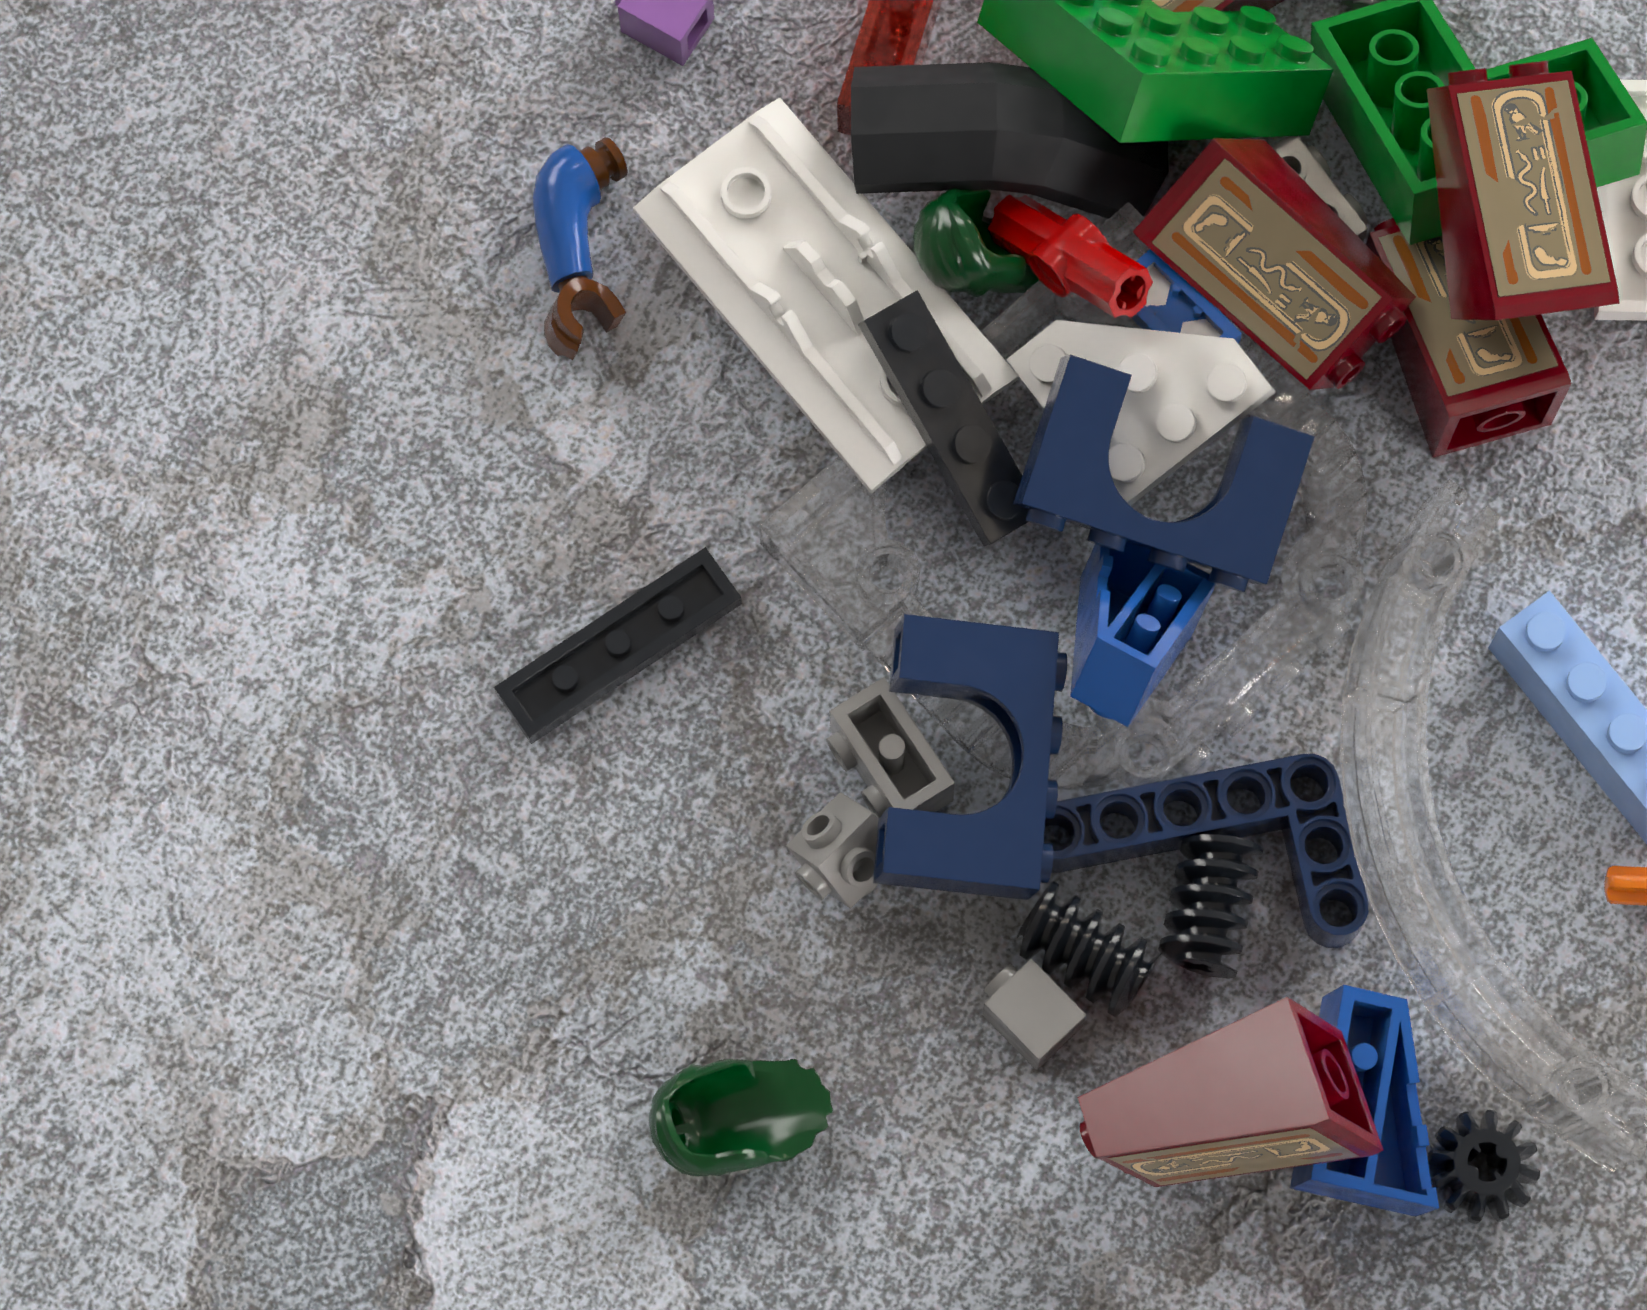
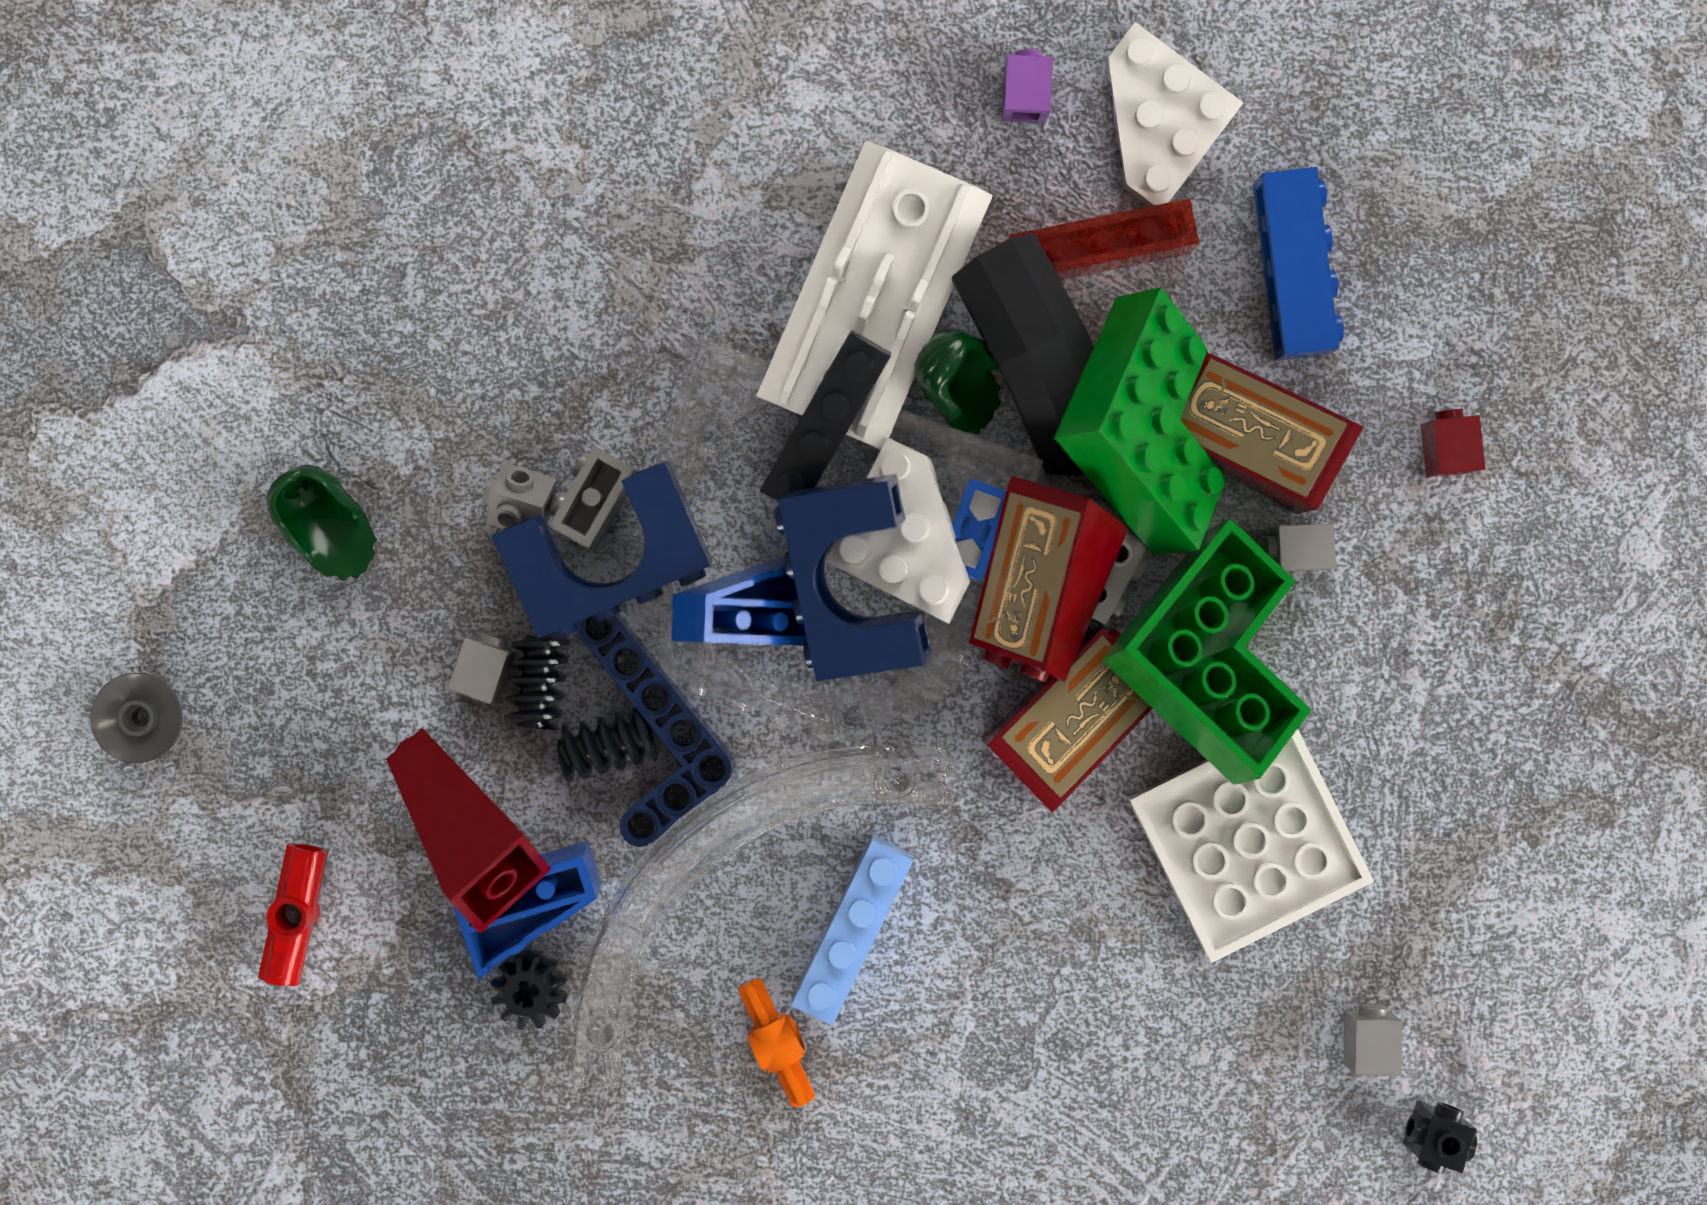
camera: 55 degrees right, 15 degrees up
black plate [494,547,742,744] -> none
piece [533,137,628,360] -> none
red piece [988,194,1153,318] -> none
slope [1427,61,1620,320] -> none

